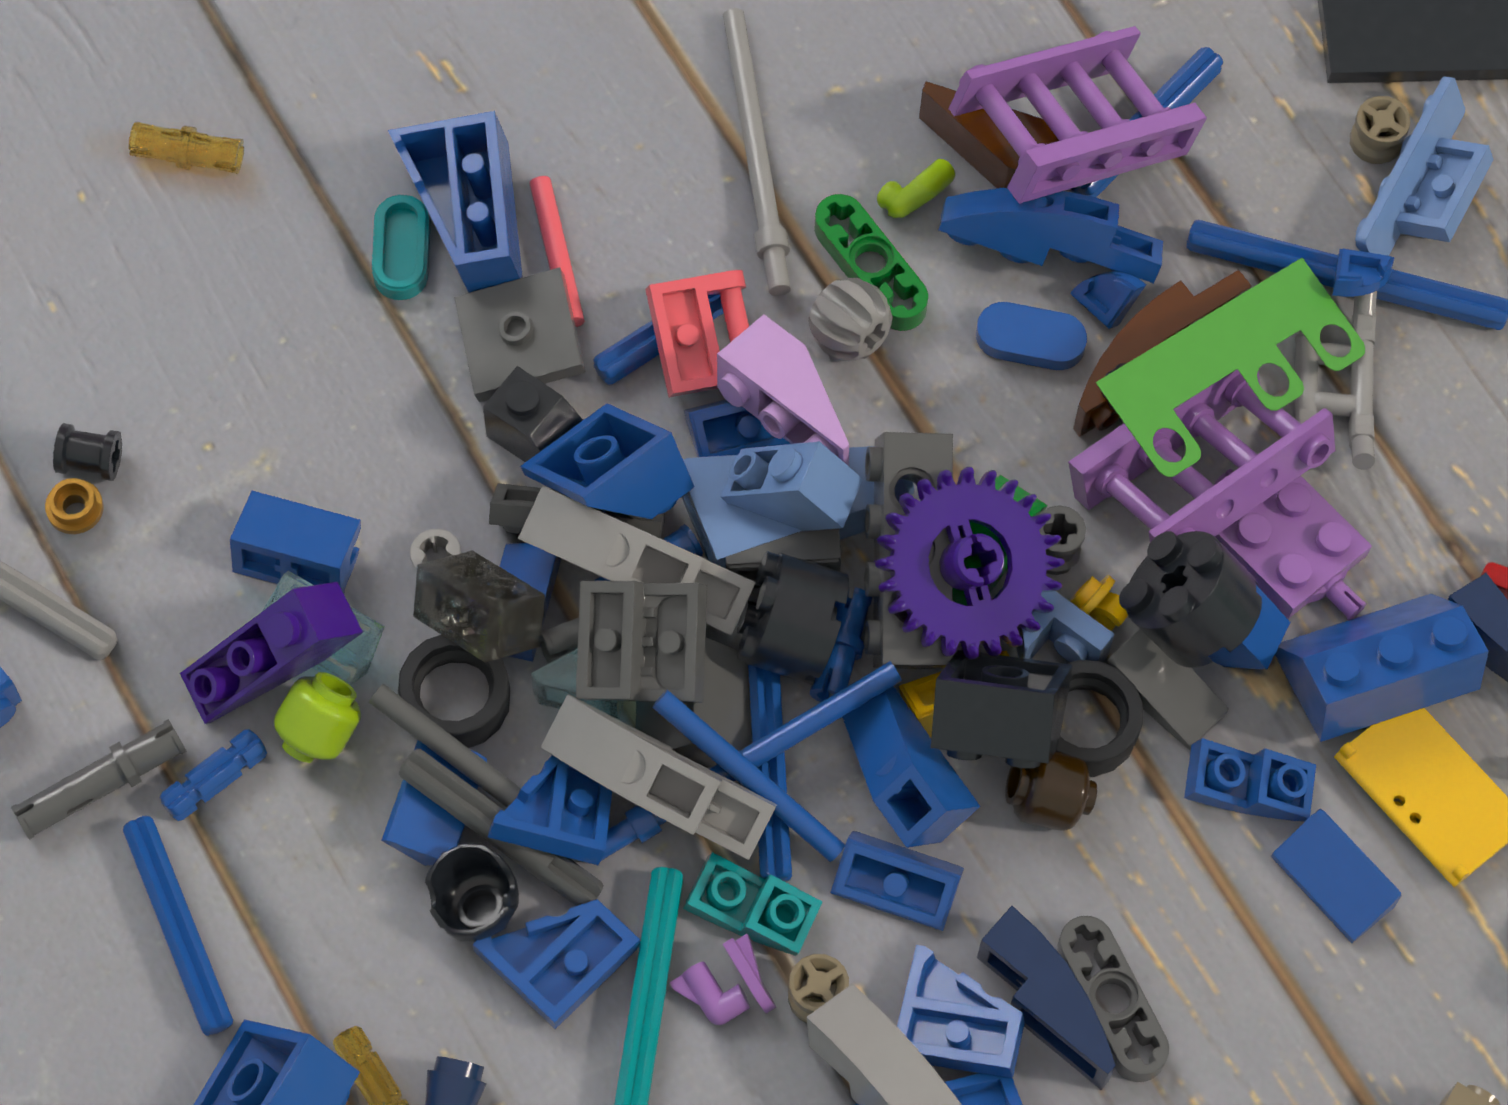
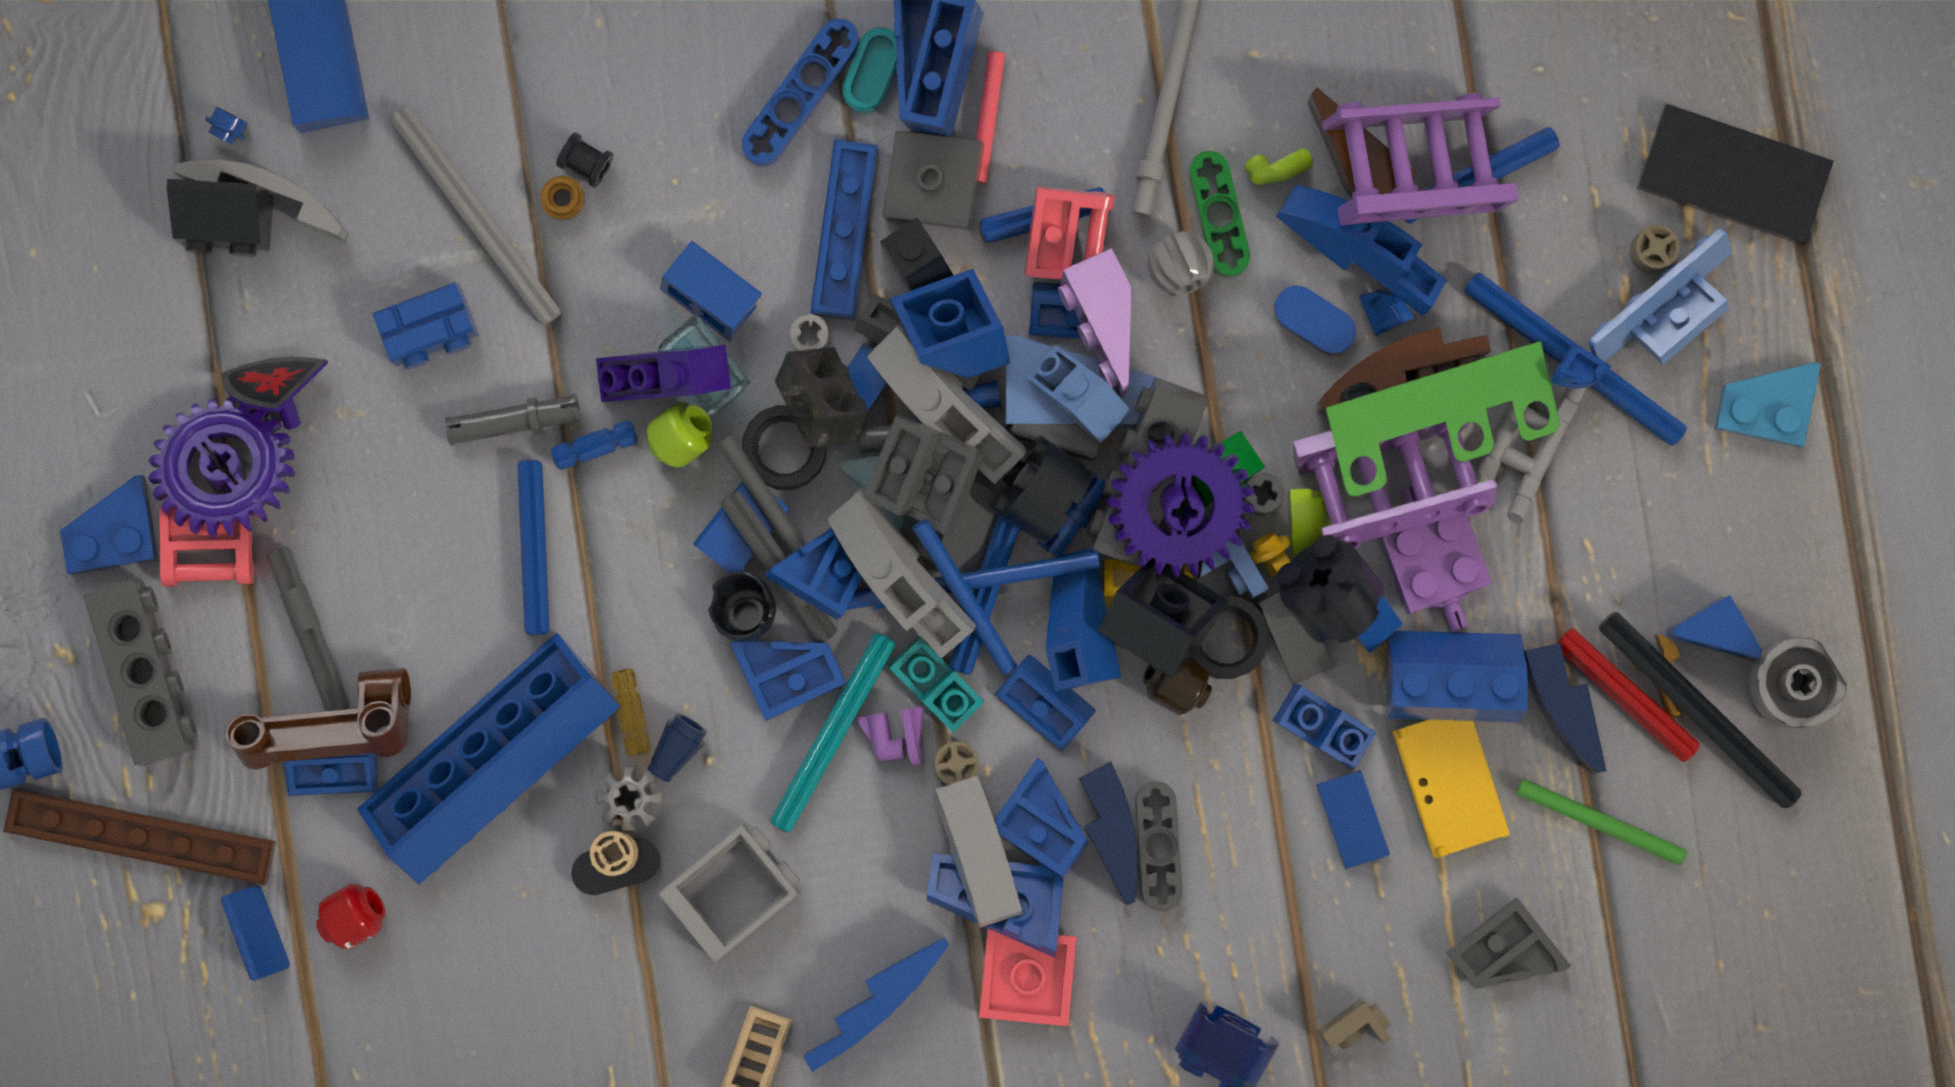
camera: 25 degrees right, 20 degrees up
none -> blue beam [742,19,859,167]
none -> blue tile [810,139,878,320]
none -> lime brick [1286,489,1331,560]

